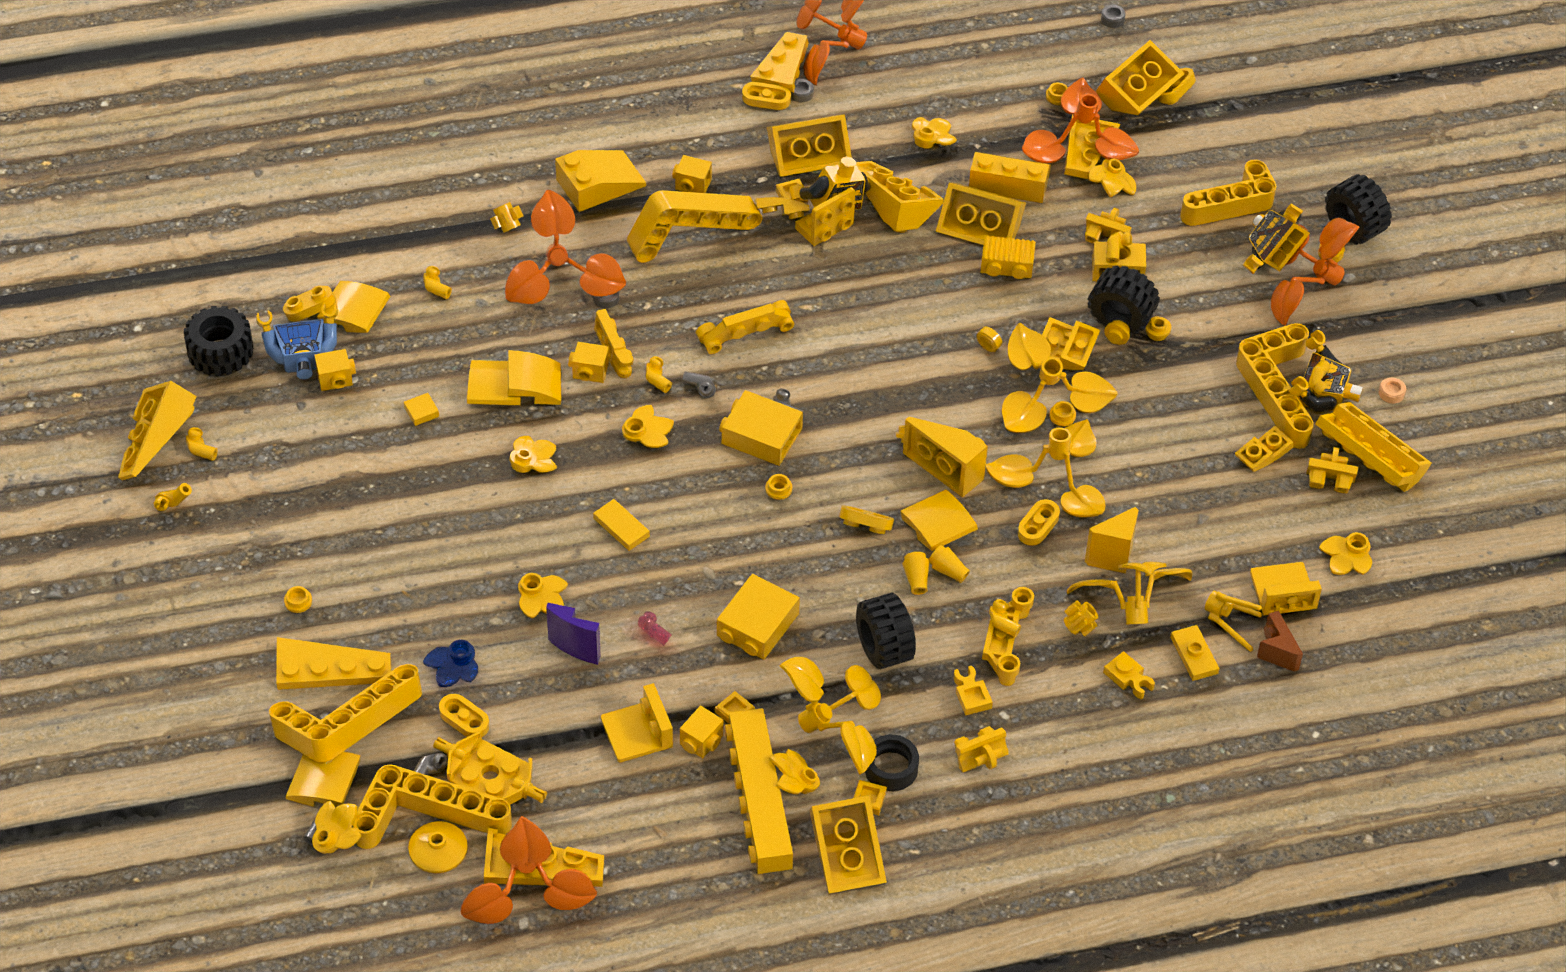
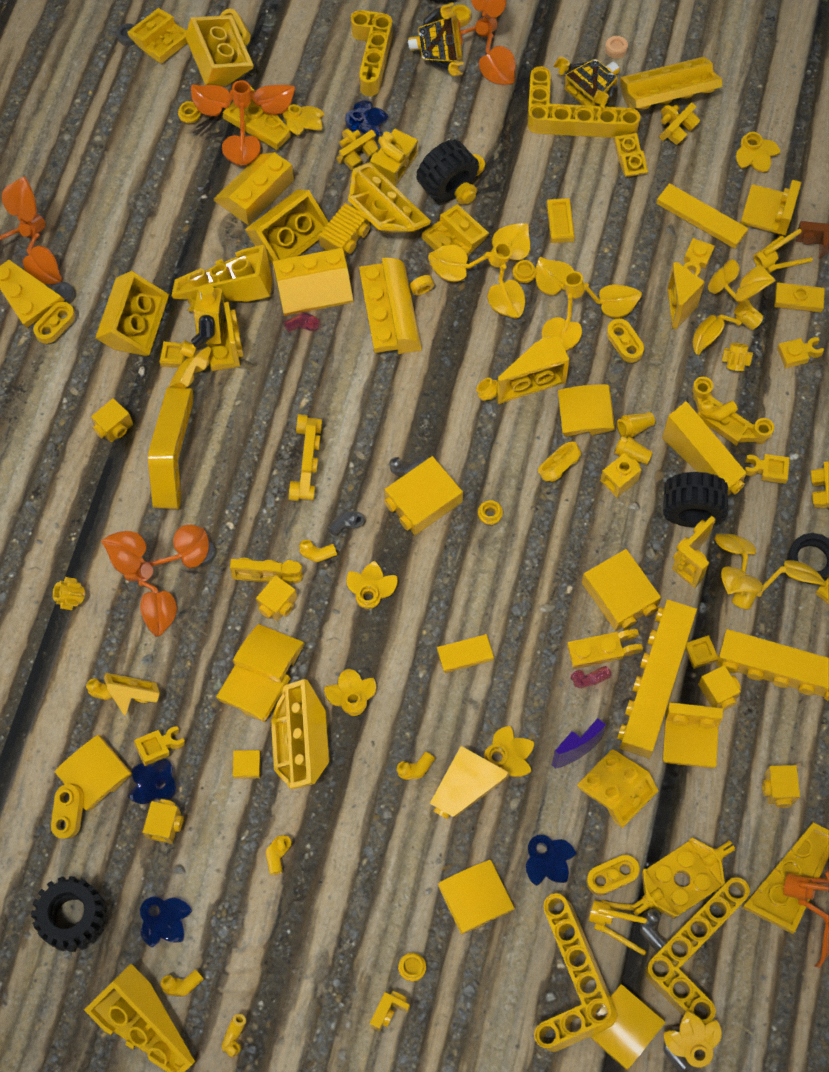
camera: 60 degrees left, 15 degrees up
torso [256,303,338,379] -> none
yellow wing [276,637,391,690] -> none
yellow dish [408,821,468,873] -> none
yellow slope [555,150,646,212] -> none
yellow plate [769,749,820,795] -> none
yellow plate [912,117,957,148] -> none
yellow arm [1308,360,1330,395] -> none
none -> yellow slope [104,673,160,716]
none -> yellow slope [127,8,188,64]
none -> clear blue plate [128,758,176,804]
none -> yellow plate [134,727,185,766]
none -> clear blue plate [140,897,192,948]
none -> yellow arm [265,835,291,875]
none -> yellow wedge [271,679,329,790]
none -> yellow slope [273,248,353,316]
none -> clear pink arm [283,312,319,333]
none -> clear blue plate [345,100,389,136]
none -> yellow wedge [348,162,431,234]
none -> yellow brick [359,258,422,354]
none -> yellow bracket [369,991,410,1032]
none -> yellow arm [396,752,435,780]
none -> yellow slope [430,746,511,819]
none -> yellow slope [437,859,515,934]
none -> yellow tile [546,198,575,243]
none -> yellow hinge [567,629,643,669]
none -> yellow bracket [577,749,658,829]
none -> yellow plant [589,900,647,955]
none -> yellow brick [600,453,642,498]
none -> yellow brick [617,599,697,759]
none -> yellow tile [656,183,749,249]
none -> yellow slope [662,401,747,496]
none -> yellow bracket [672,516,716,588]
none -> yellow plate [684,238,715,277]
none -> yellow brick [762,765,800,808]

